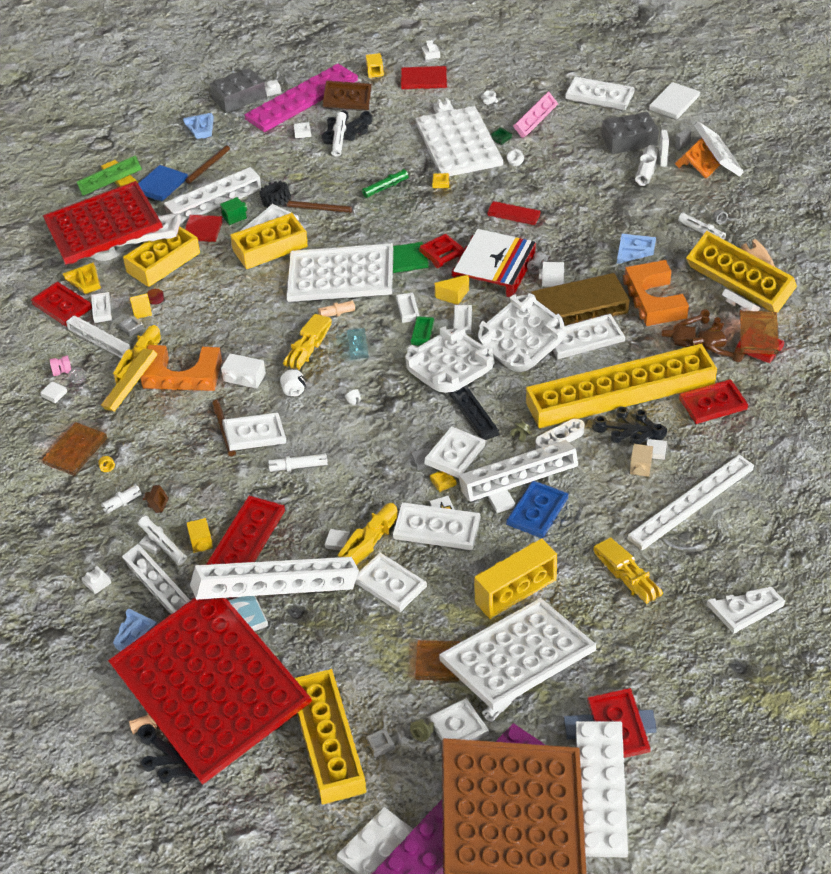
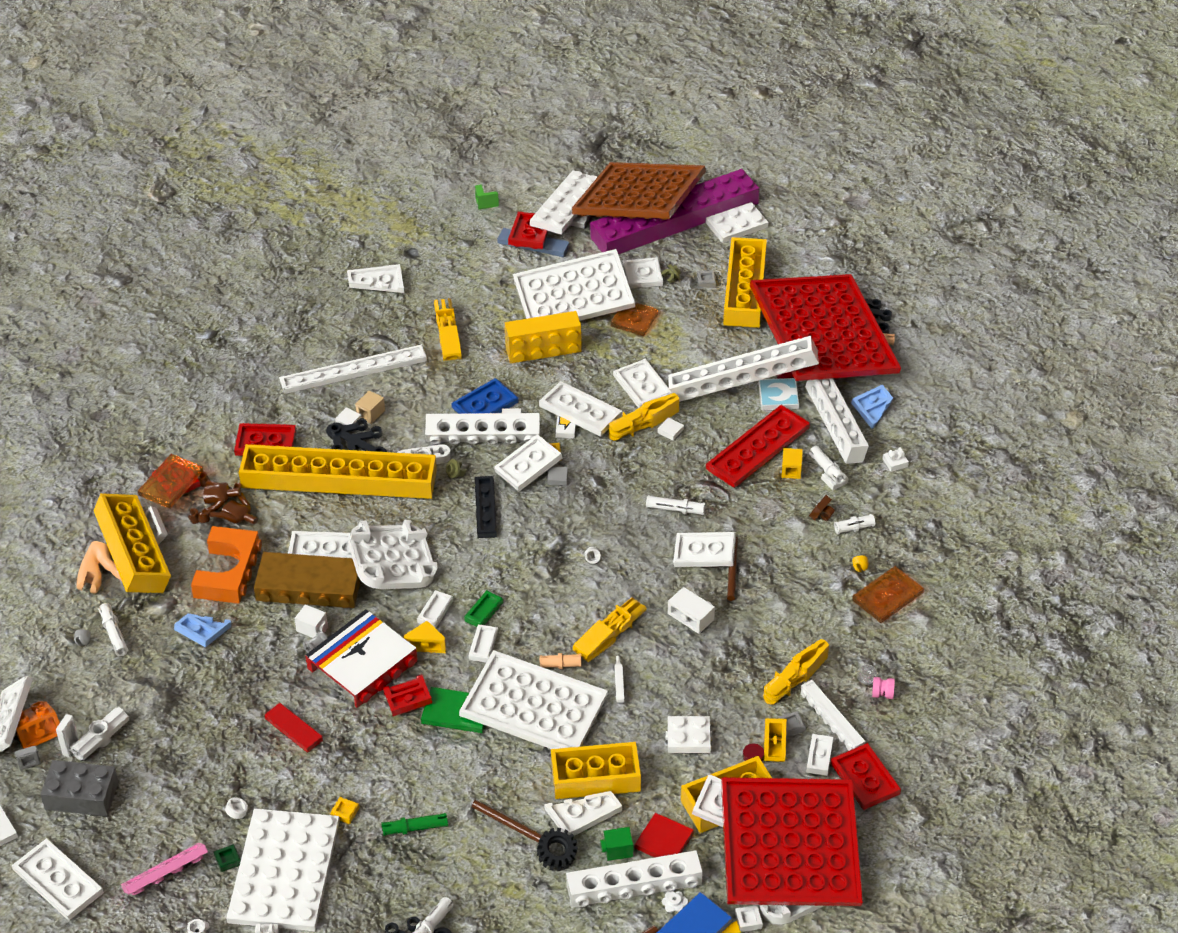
camera: 160 degrees left, 0 degrees up
white tile [40,381,67,403] -> none
yellow tile [101,348,157,411] -> none
orange arch [140,345,222,391] -> none
white head [280,369,306,396] -> none
clear light blue plate [347,328,369,360] -> none
white tile [405,326,494,393] -> none
none -> bright green panel [475,184,499,209]
none -> white piece [615,656,624,703]
none -> white plate [666,716,712,753]

